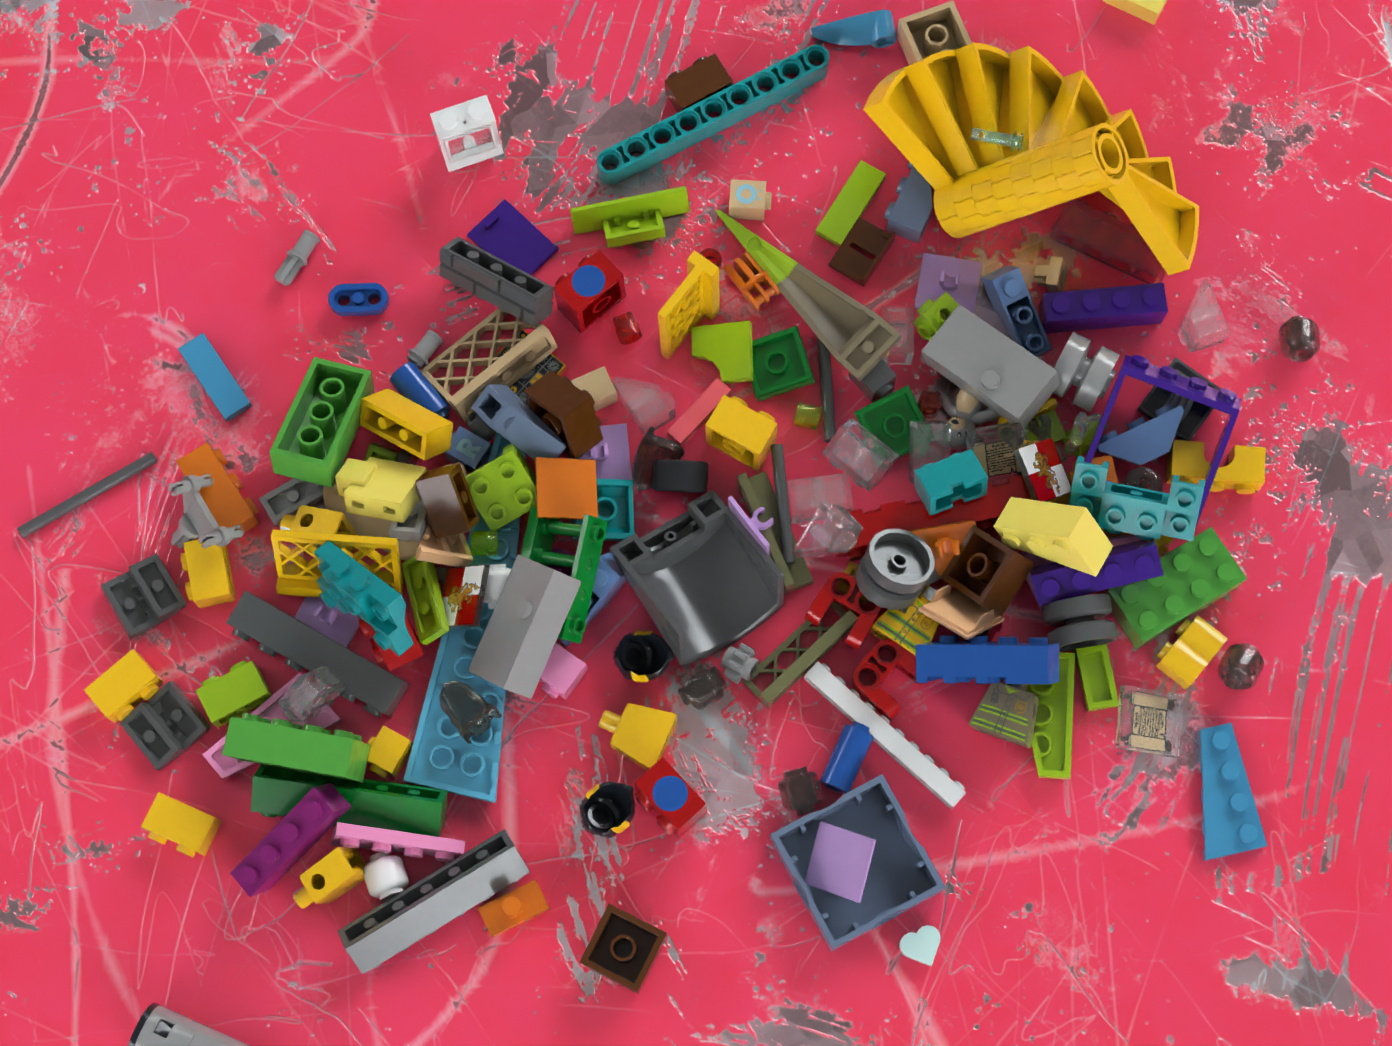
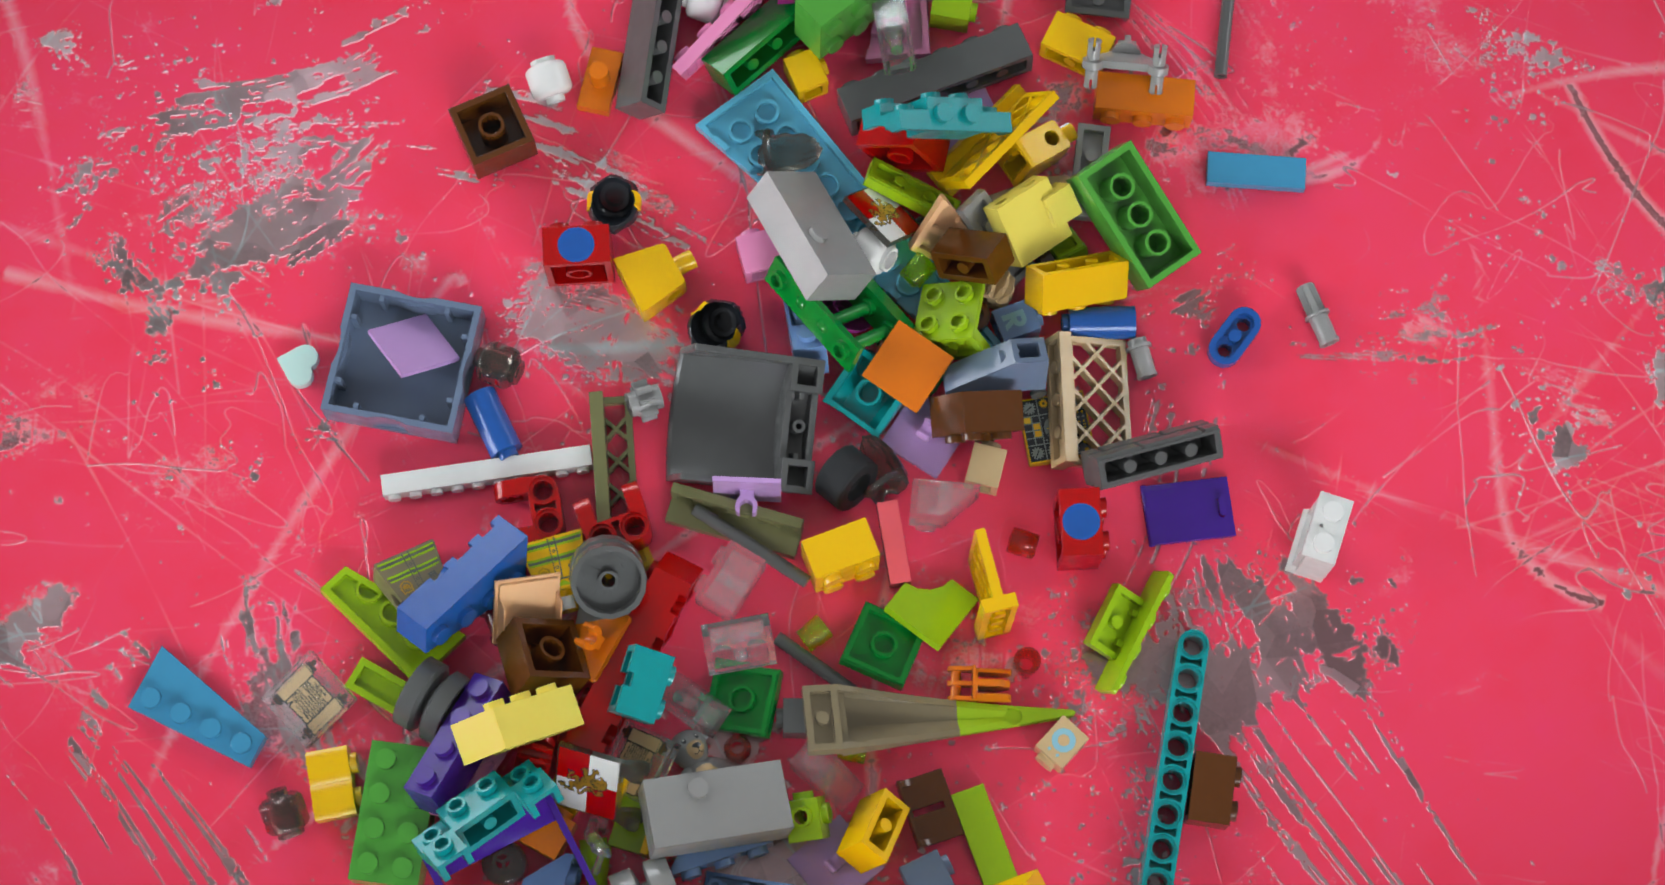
camera: 125 degrees right, 0 degrees up
clear smoke head [678,663,727,710] -> none
clear slope [792,504,863,558] -> none
none -> white head [525,55,573,106]
none -> yellow brick [836,788,910,874]

